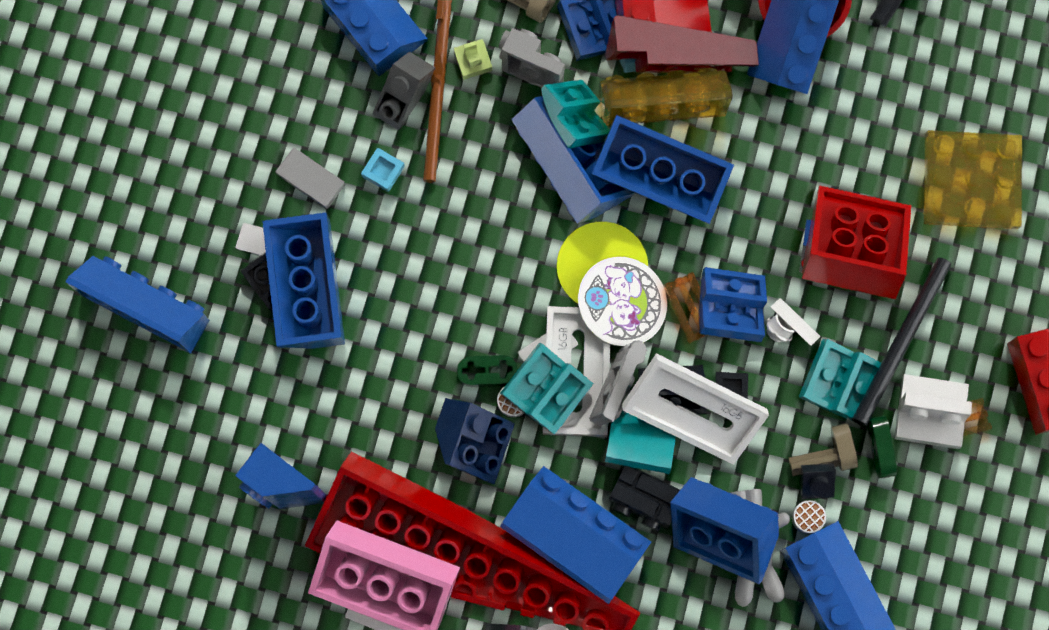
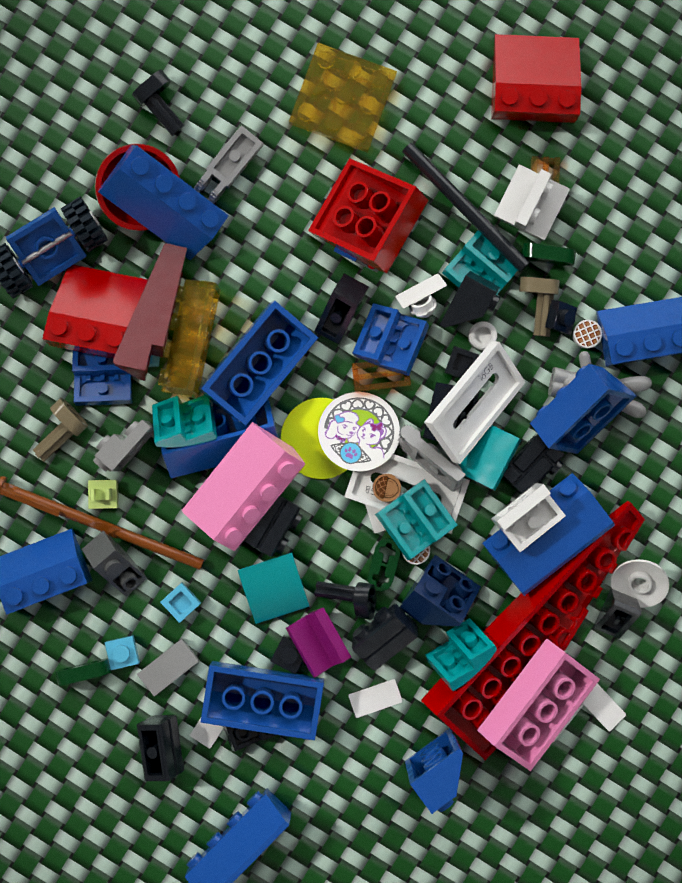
camera: 80 degrees left, 10 degrees up
none -> dark green beam [55,658,111,686]
none -> medium azure plate [105,635,140,670]
none -> black brick [136,715,184,781]
none -> bright pink slope [182,422,305,551]
none -> light grey hinge [194,125,264,204]
none -> teal slope [237,553,310,624]
none -> black brick [243,495,303,557]
none -> black plate [270,635,303,674]
none -> magenta panel [286,607,351,678]
none -> black slope [314,273,369,344]
none -> black piece [315,581,377,620]
none -> white sticker [348,679,402,718]
none -> black brick [352,603,418,671]
none -> medium nougat tile [373,474,401,502]
none -> teal slope [425,618,497,691]
none -> black slope [440,271,501,328]
none -> white tile [468,321,497,350]
none -> white bracket [491,483,566,552]

